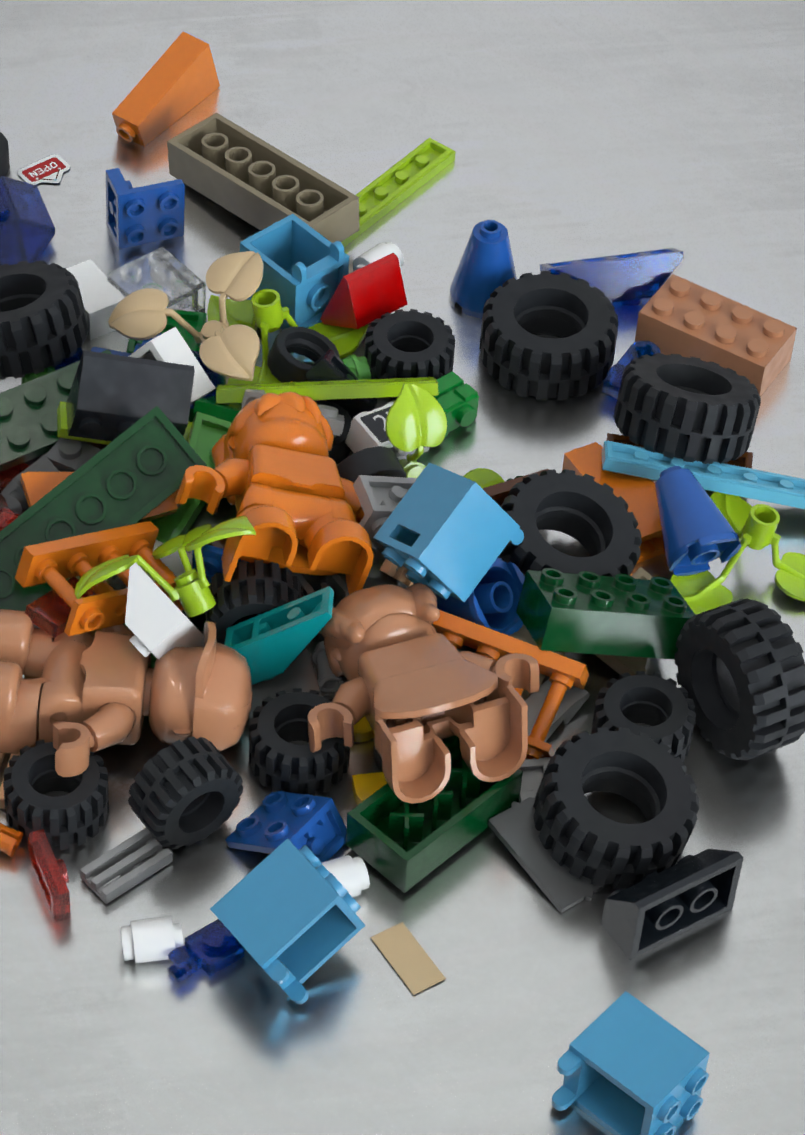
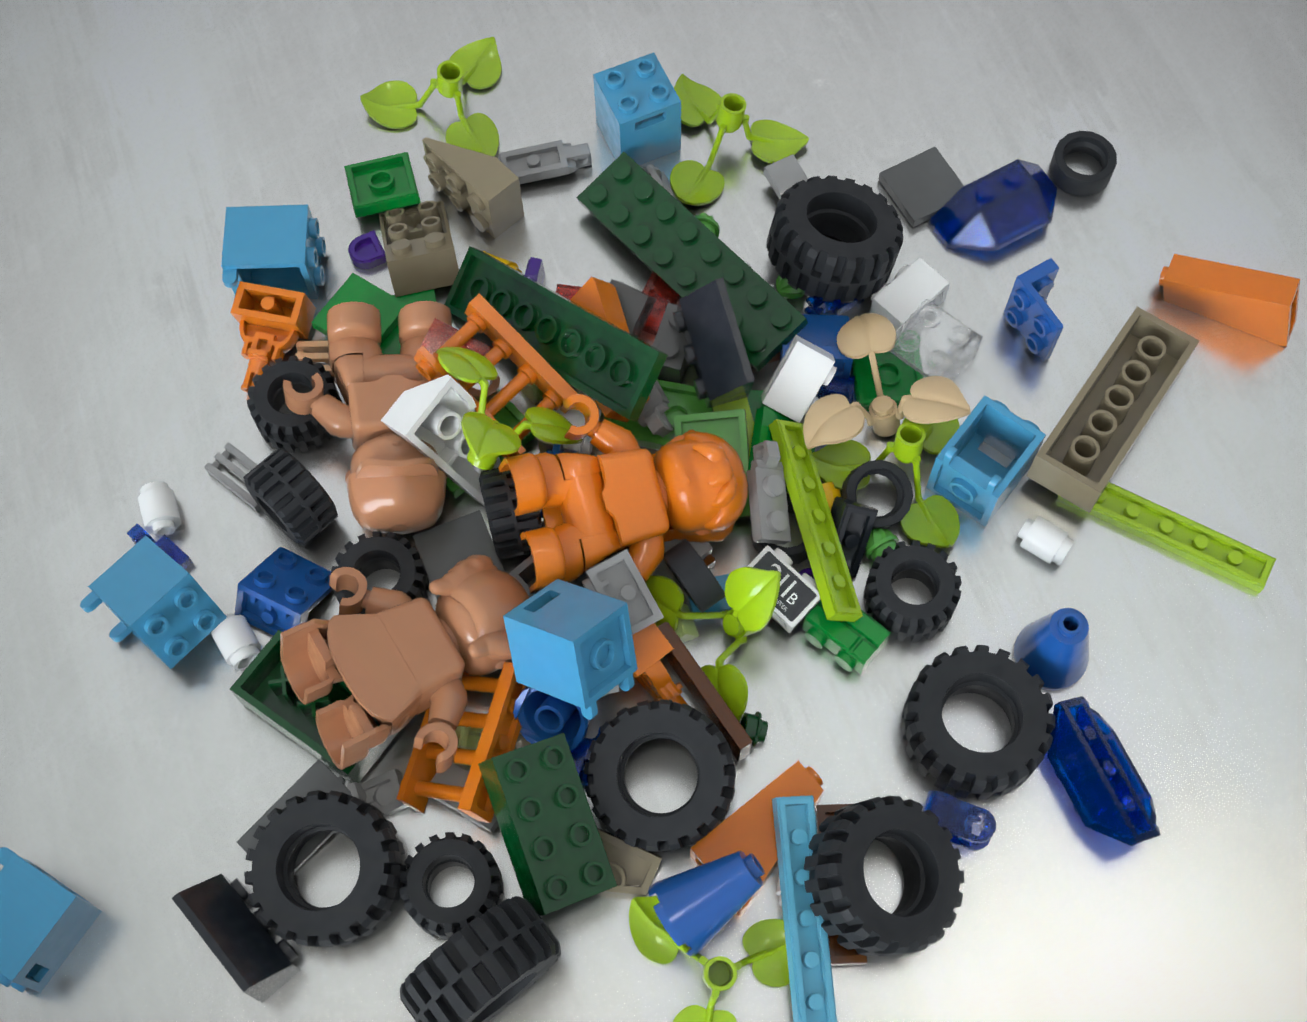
camera: 85 degrees right, 20 degrees up
sticker [17,154,70,185] -> none
clear red plate [28,829,71,922] -> none
teal slope [225,586,334,685] -> none
red slope [320,252,408,329] -> none
tan sticker [370,922,446,995] -> none
nougat brick [634,274,797,397] -> none

